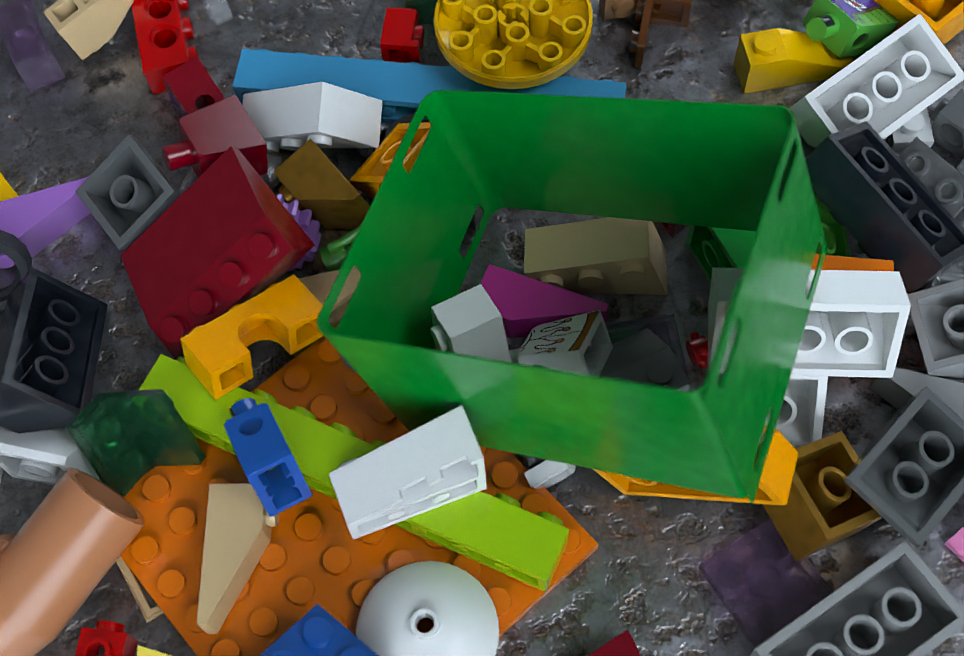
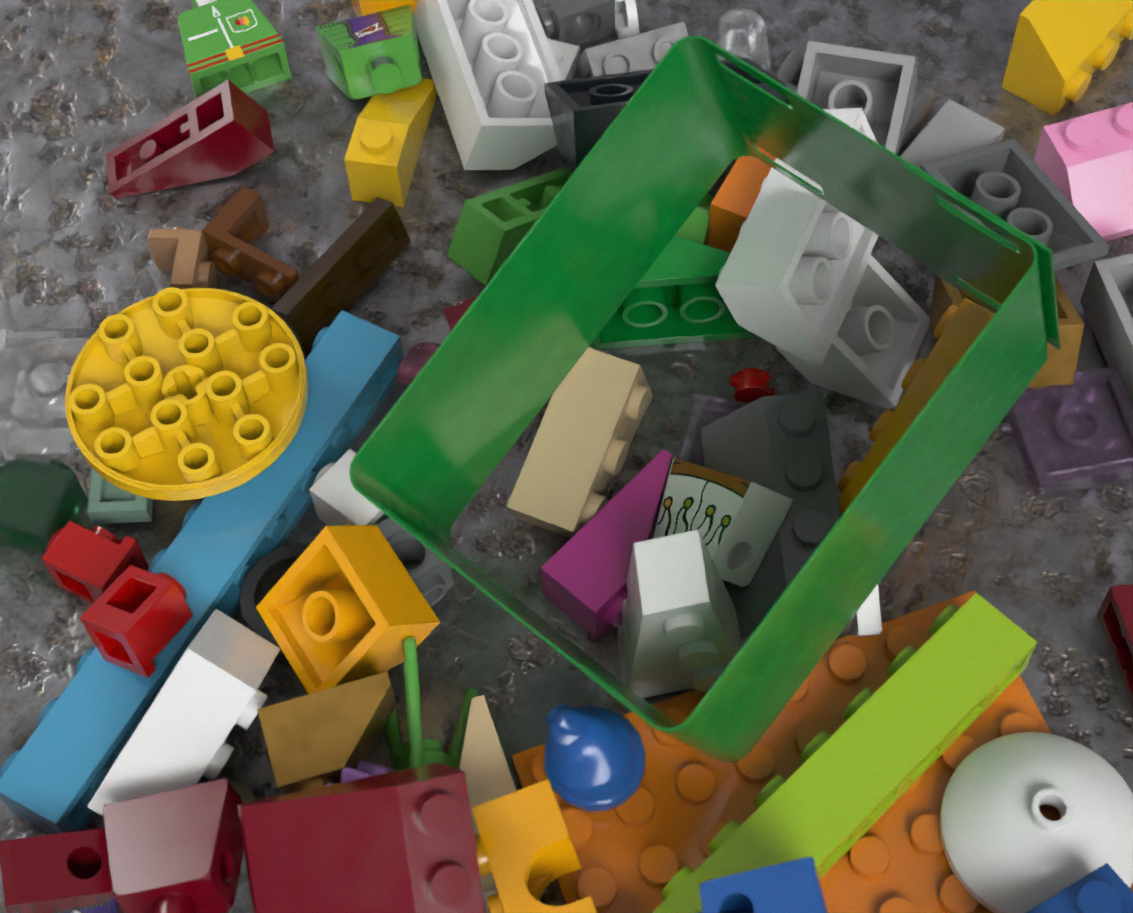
camera: 70 degrees left, 5 degrees down
white wedge [329,405,487,540] -> none
none -> red brick [80,565,193,678]
none -> dark brown plate [271,197,411,353]

